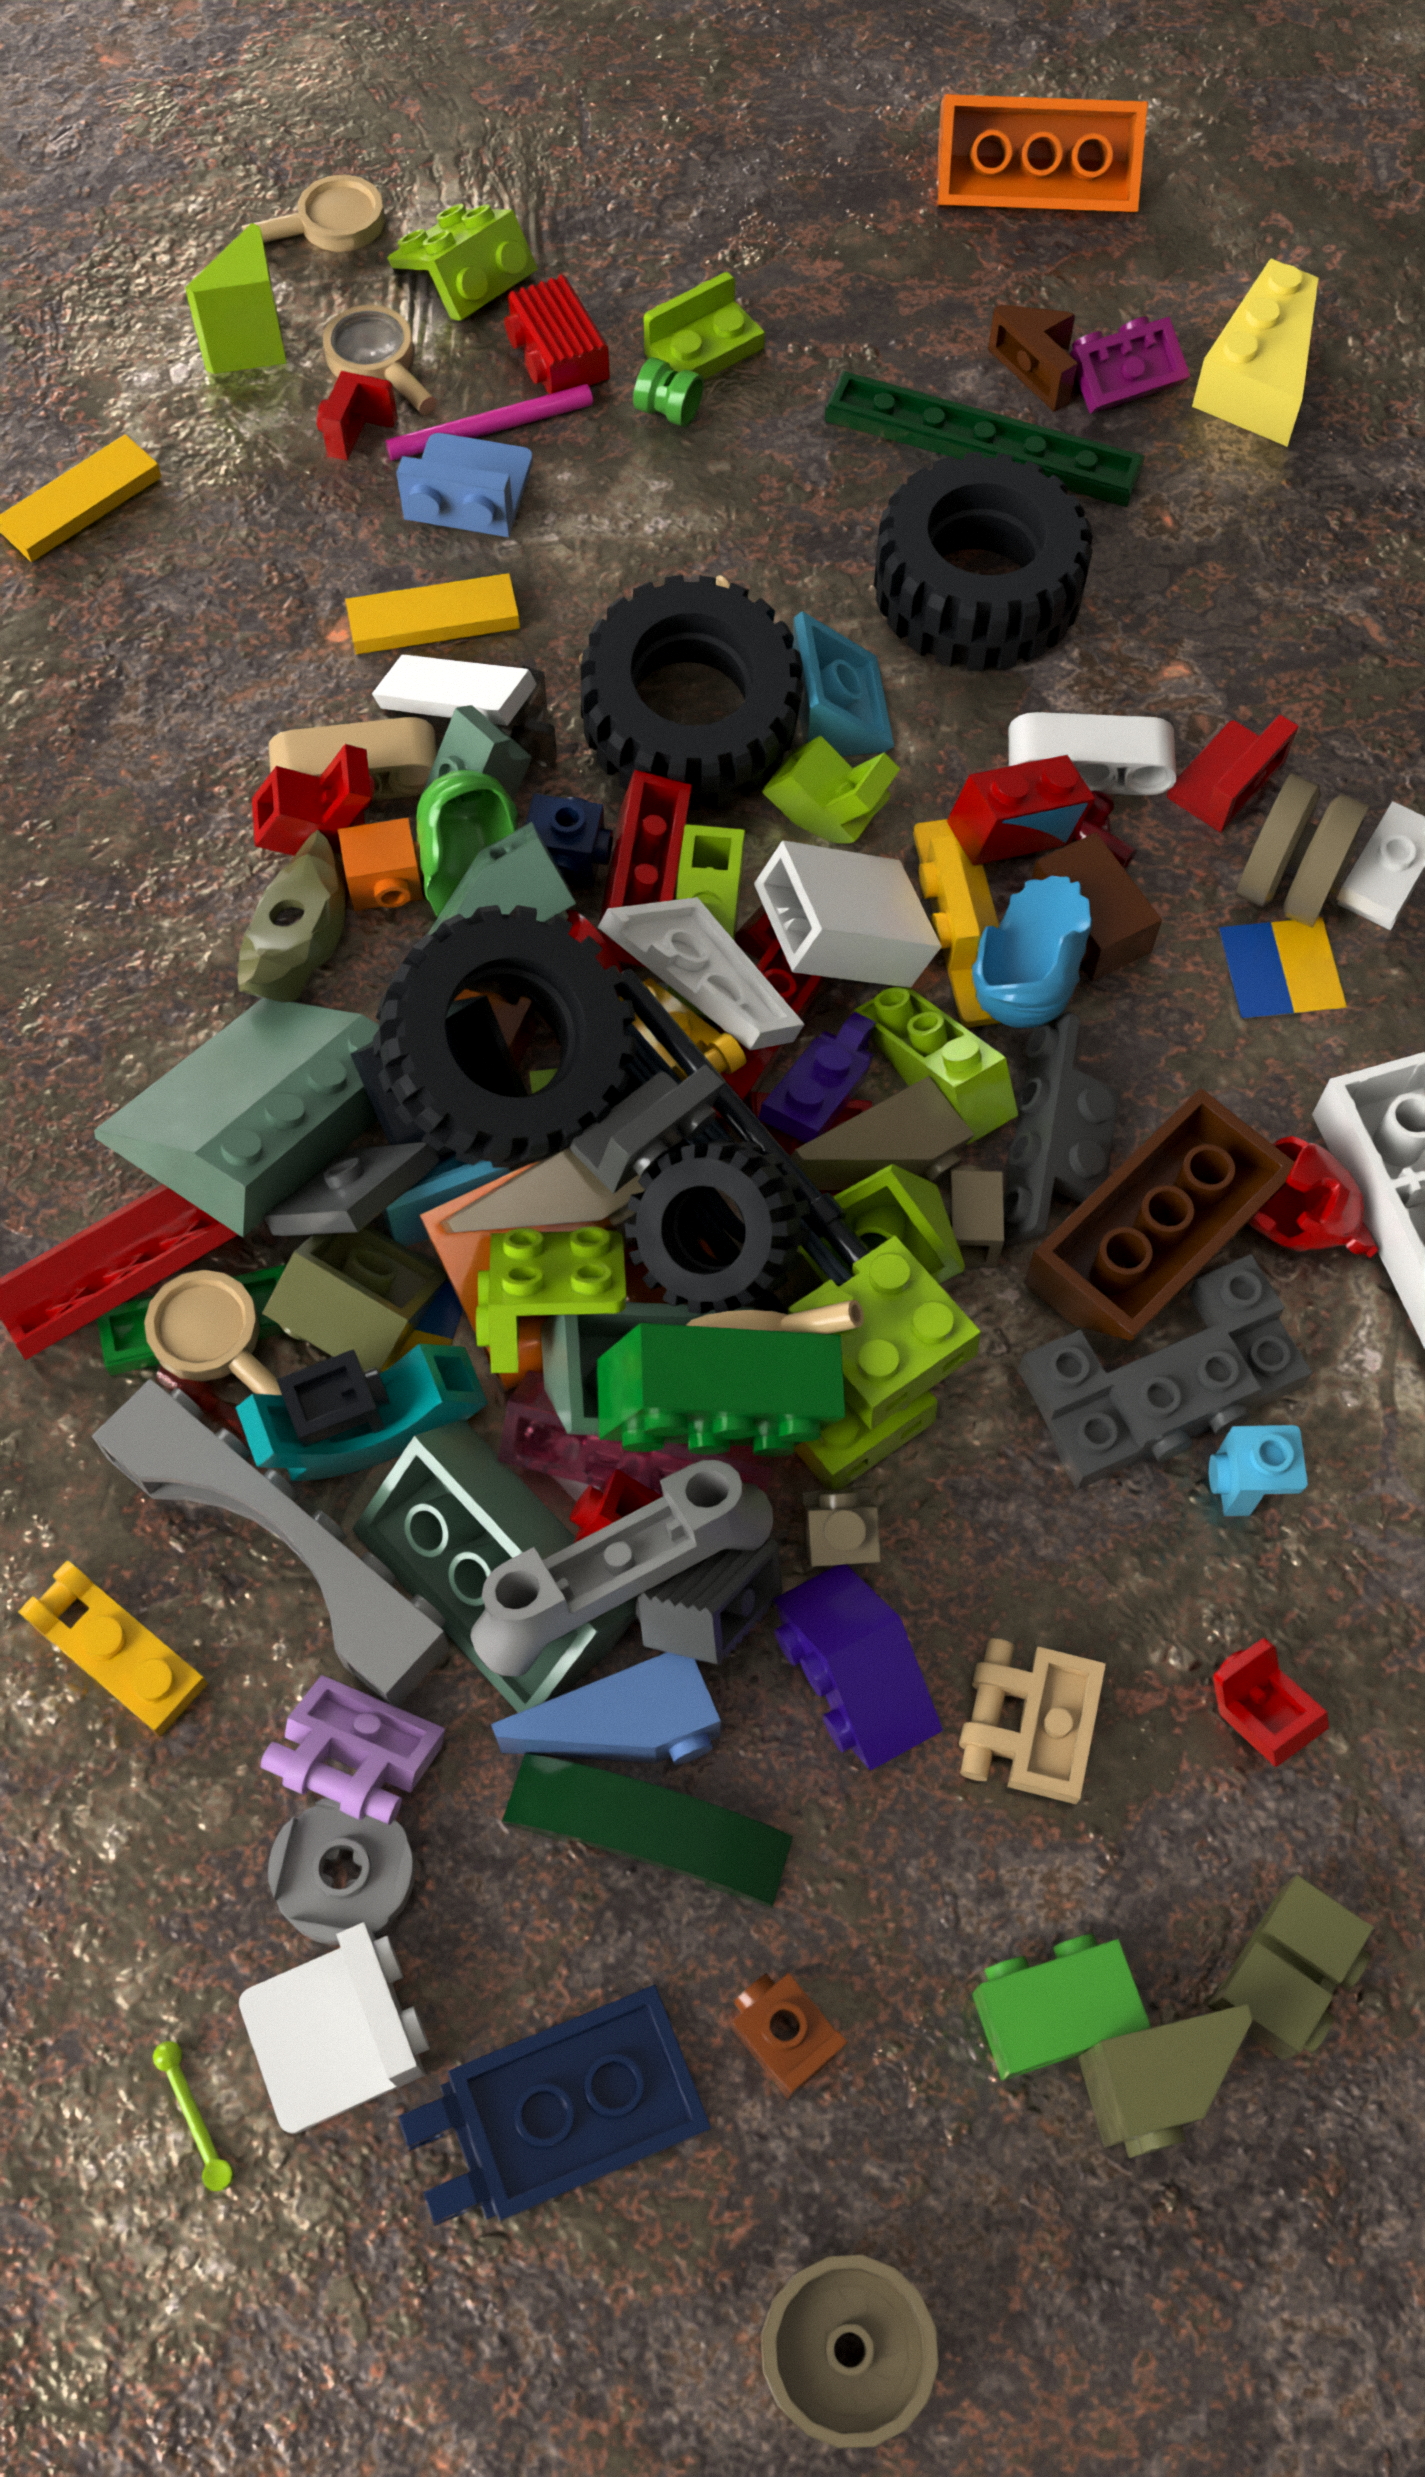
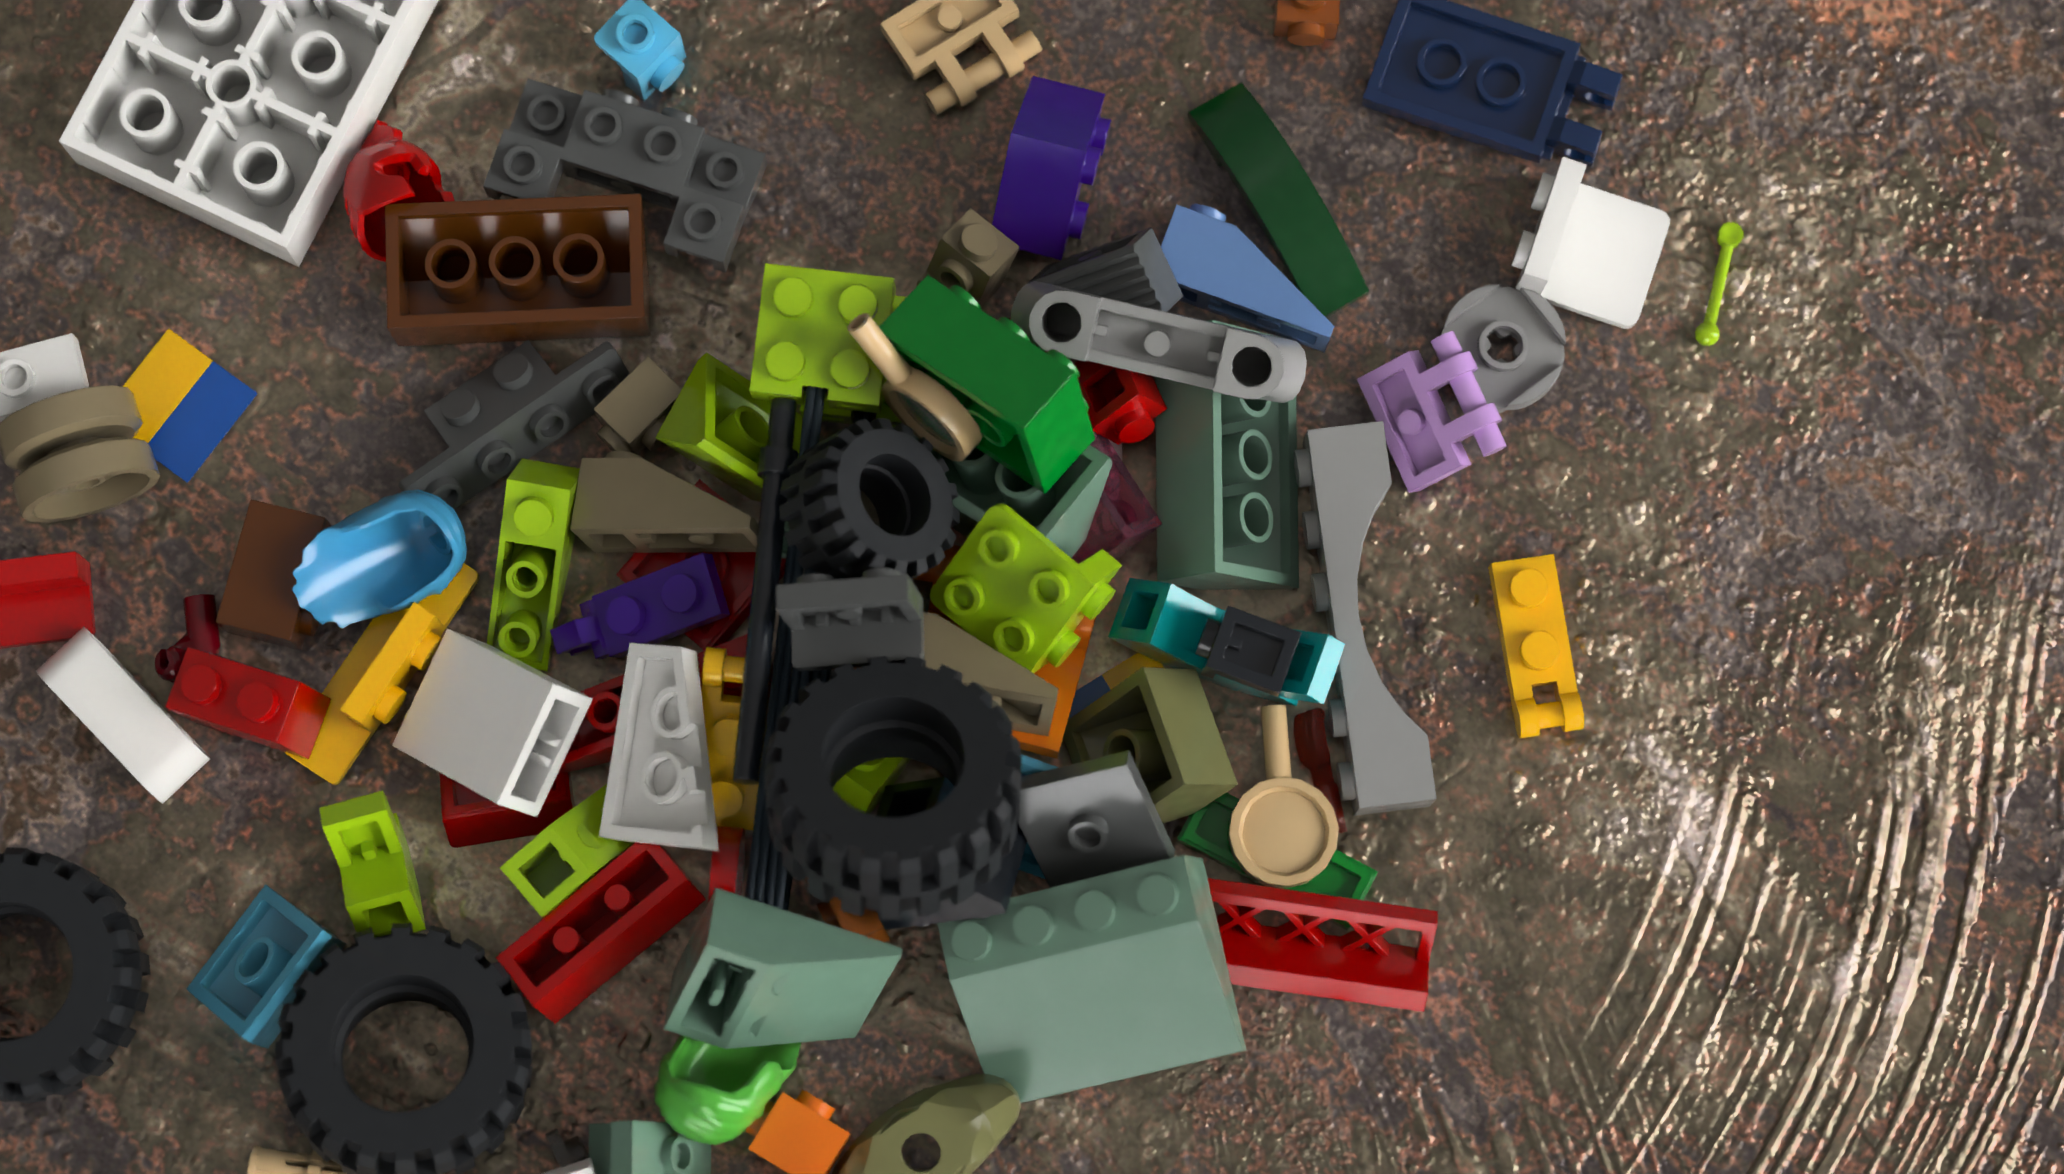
camera: 140 degrees left, 15 degrees up
dark blue brick [525,793,613,887] -> none

